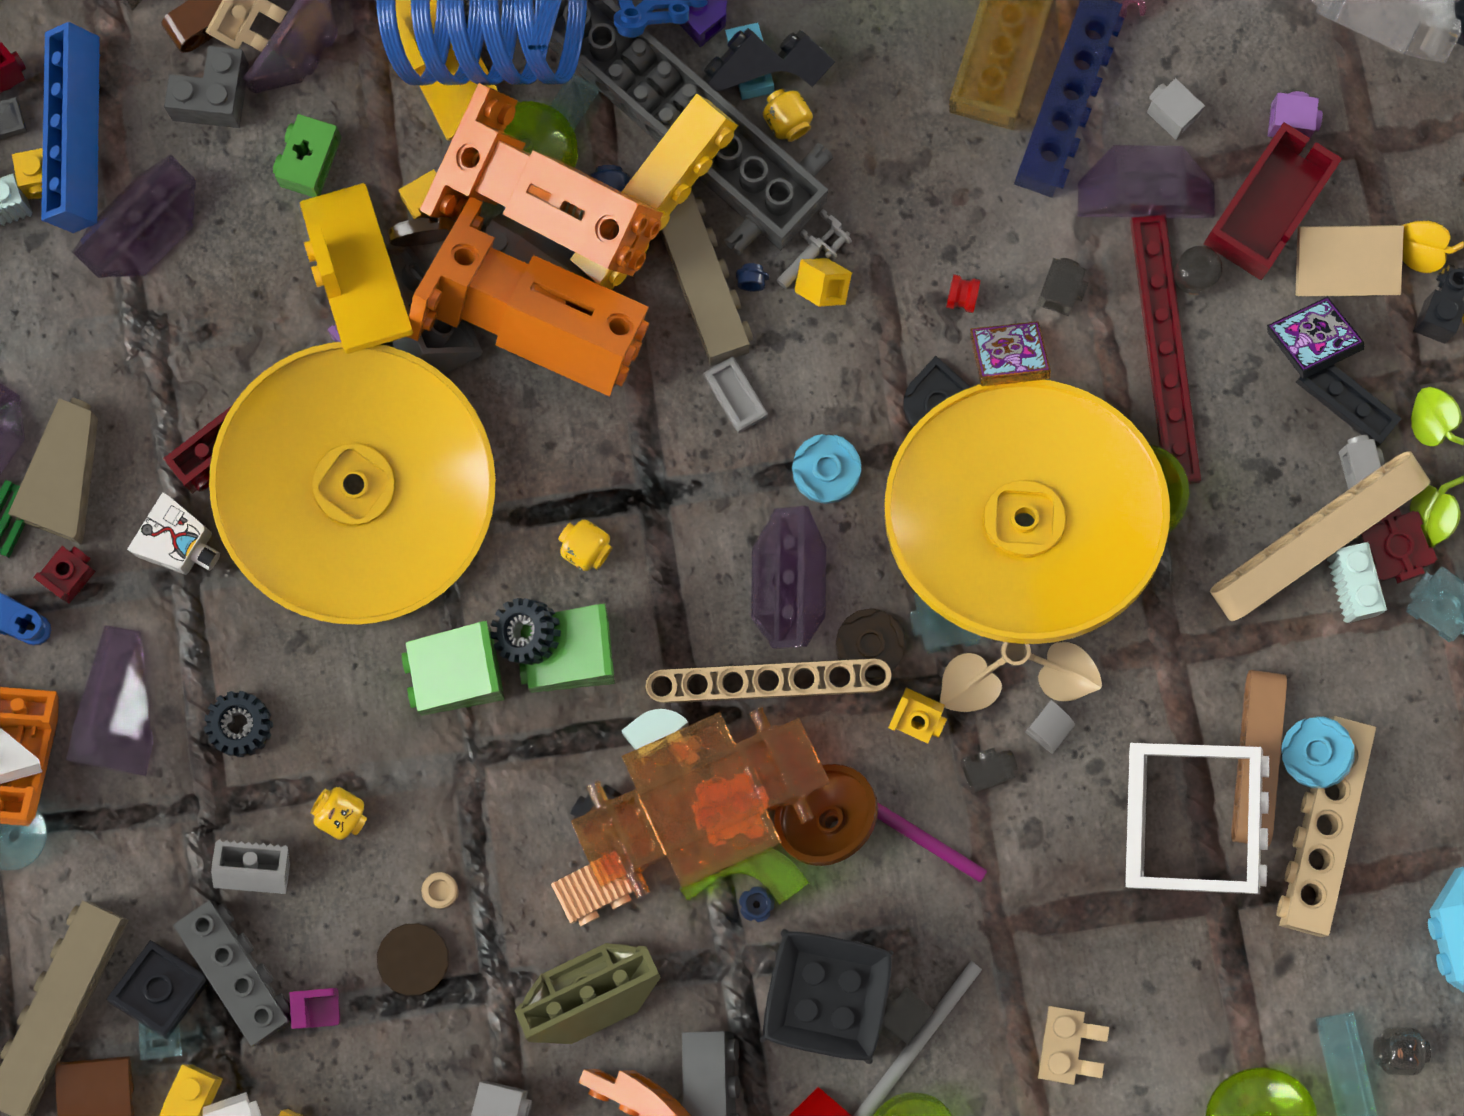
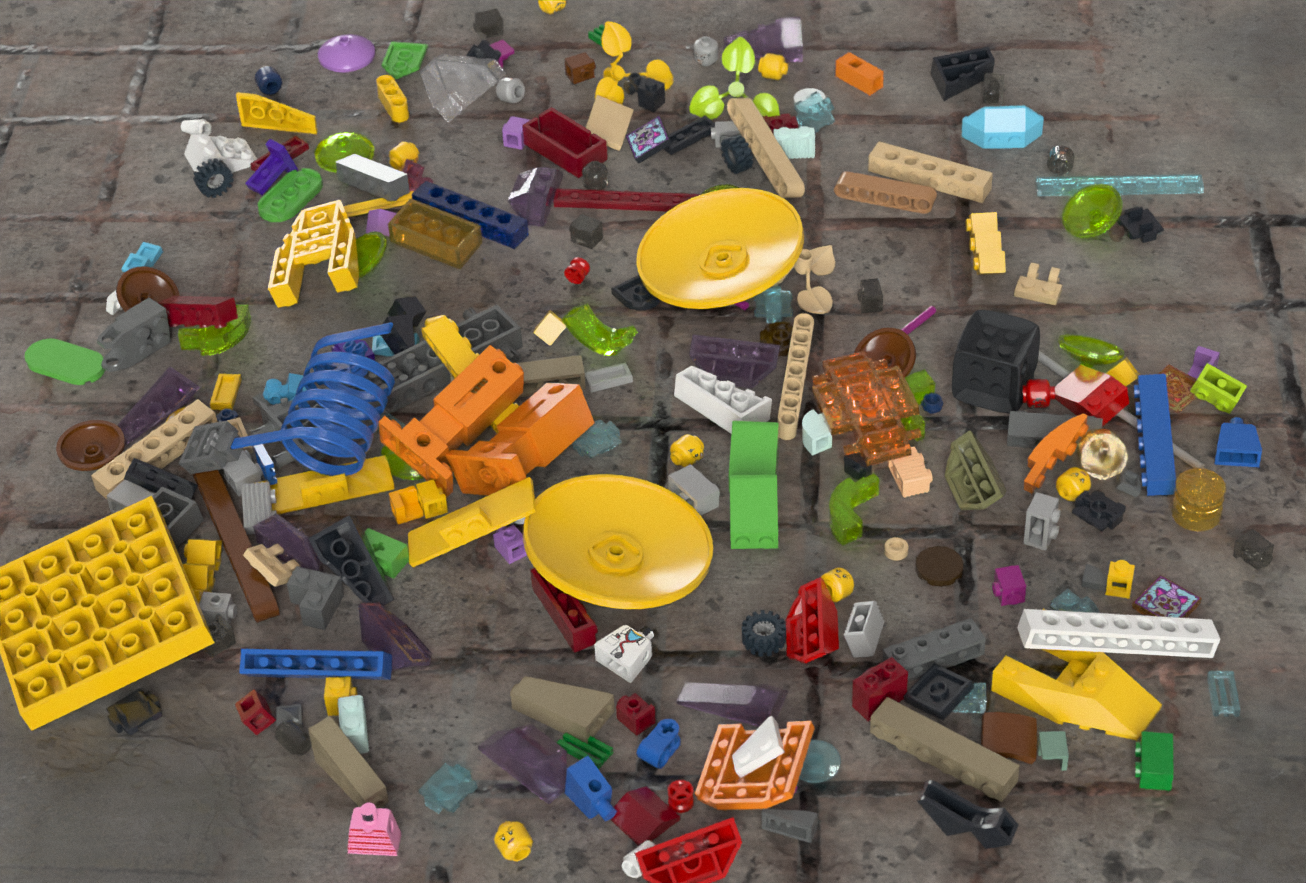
camera: 75 degrees left, 35 degrees down
magenta panel [289,988,340,1029] -> none
dark brown tile [388,216,456,246] -> none
black bush [490,598,561,665] -> none
dark blue plate [736,263,769,292] -> none
light grey piece [777,209,852,289] -> none
medium azure tile [792,434,861,504] -> none
yellow brick [888,687,947,744] -> none
tile [970,321,1051,386] -> none
light grey brick [1025,700,1075,754] -> none
white window [1125,743,1270,894] -> none
light grey brick [1147,78,1205,140] -> none
medium azure tile [1282,717,1355,788] -> none
none -> black wedge [308,515,394,611]
none -> light orange panel [388,486,424,524]
none -> light grey head [496,77,525,104]
none -> clear neon green arch [561,304,638,356]
none -> clear light blue piece [573,419,622,459]
none -> light grey brick [668,464,720,516]
none -> white wedge [674,366,772,434]
none -> black bush [721,134,753,174]
none -> red wedge [786,577,839,664]
none -> clear neon green arch [829,474,879,546]
none -> dark red brick [852,657,908,722]
none -> yellow brick [966,212,1006,275]
none -> magenta brick [992,565,1026,606]
none -> red head [1022,379,1055,408]

